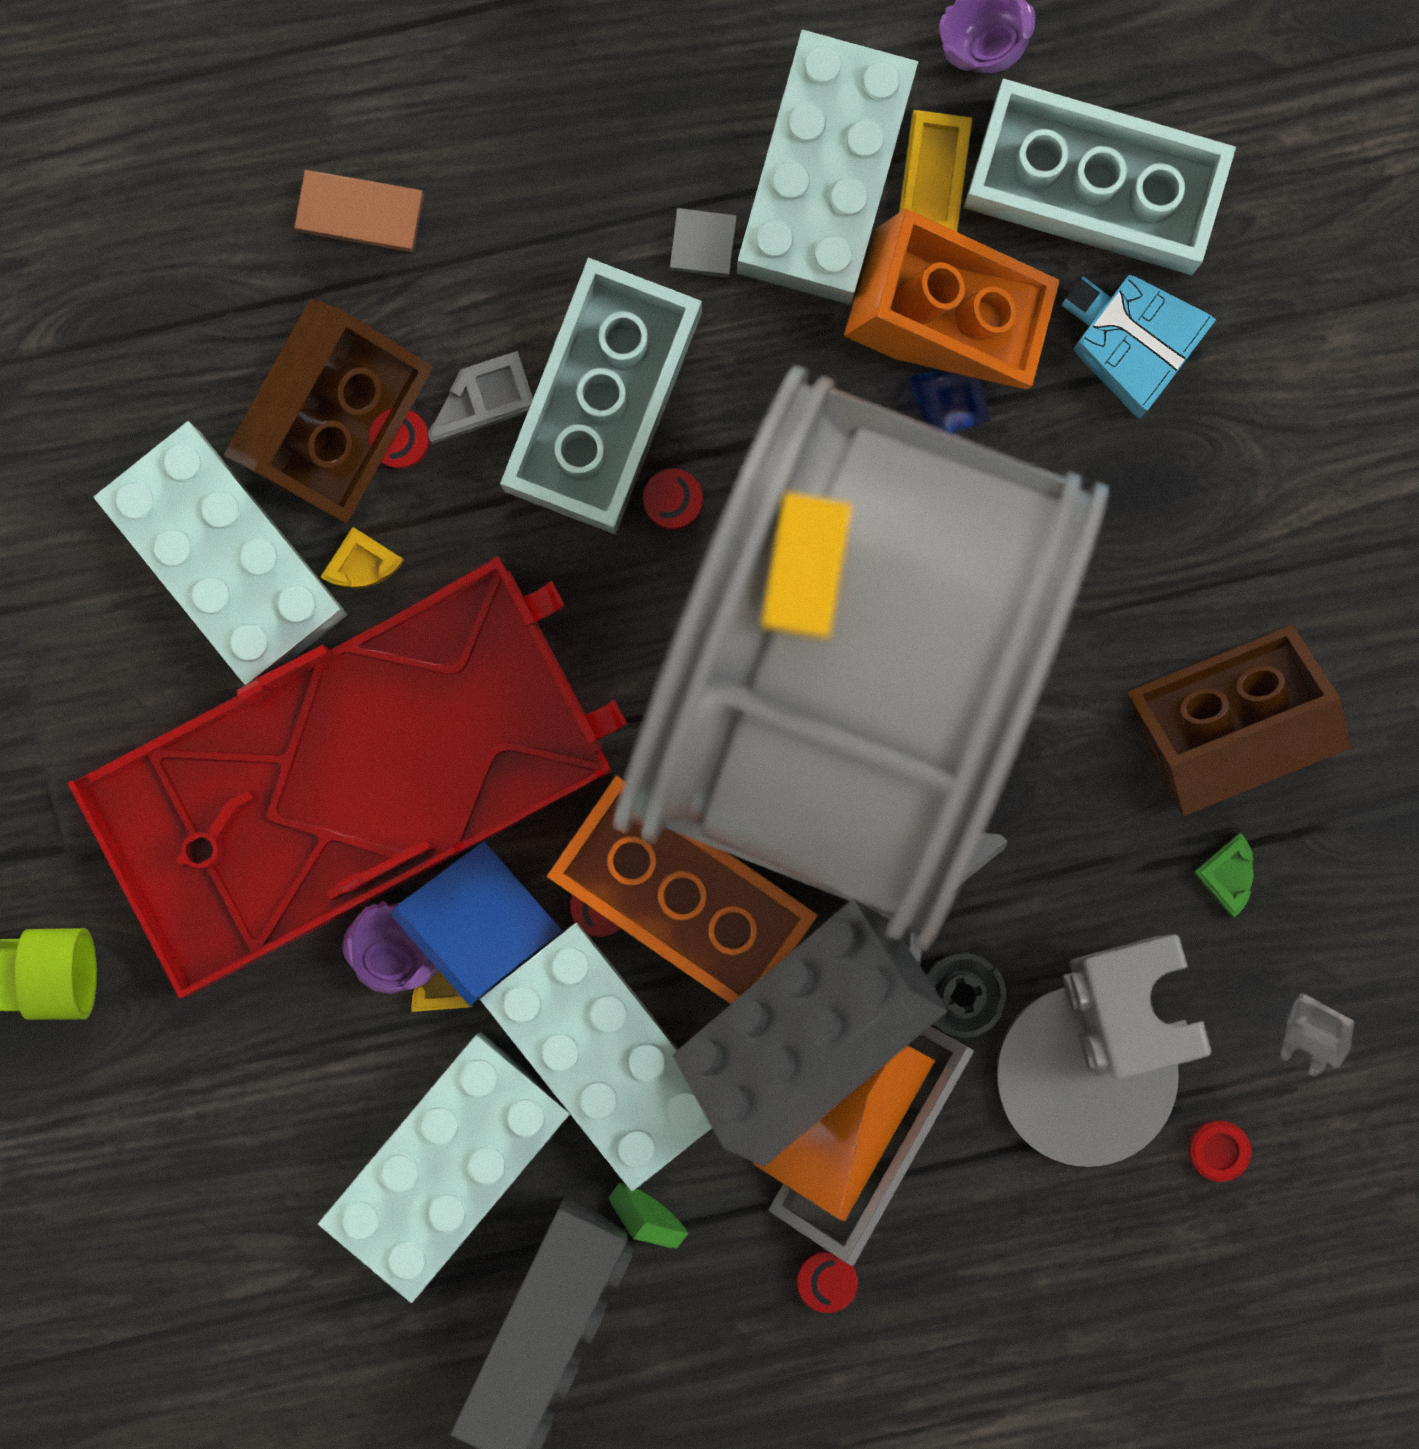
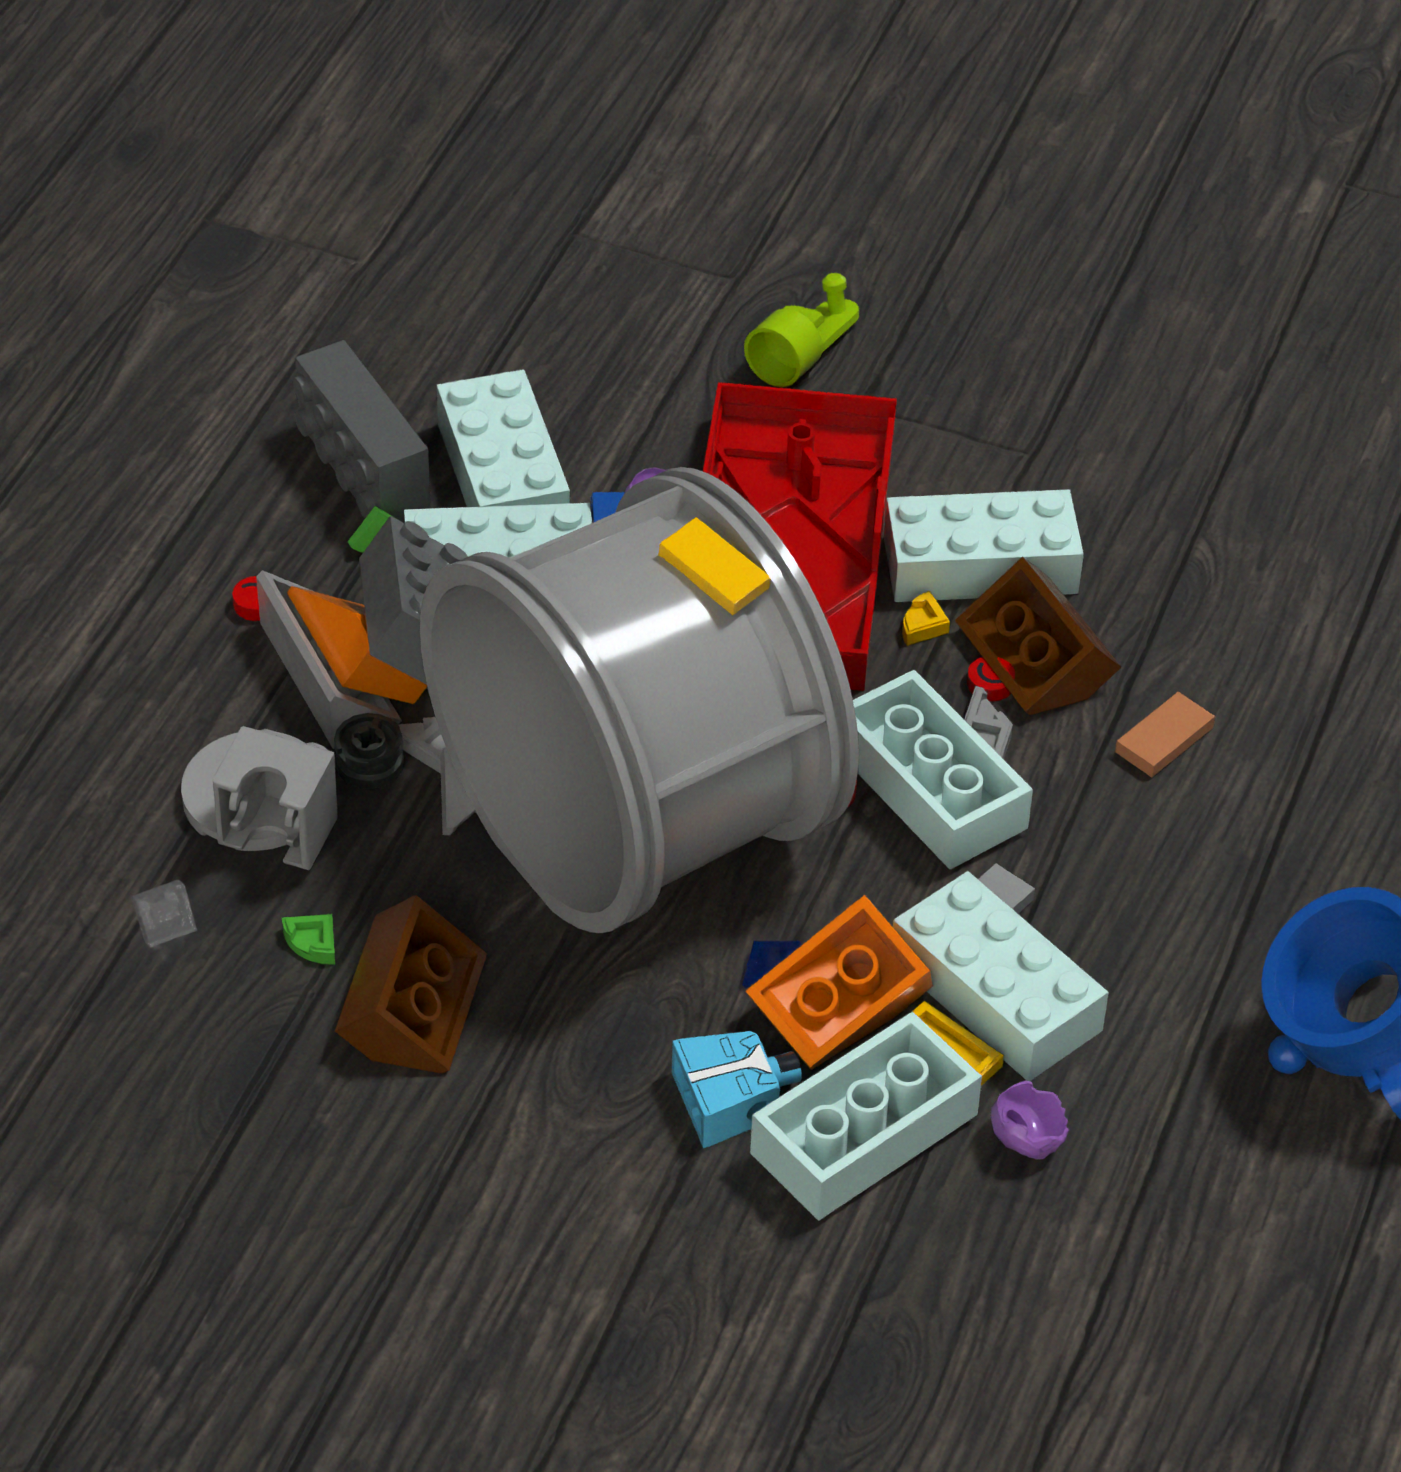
camera: 125 degrees right, 40 degrees down
red tile [1188,1120,1251,1182] -> none

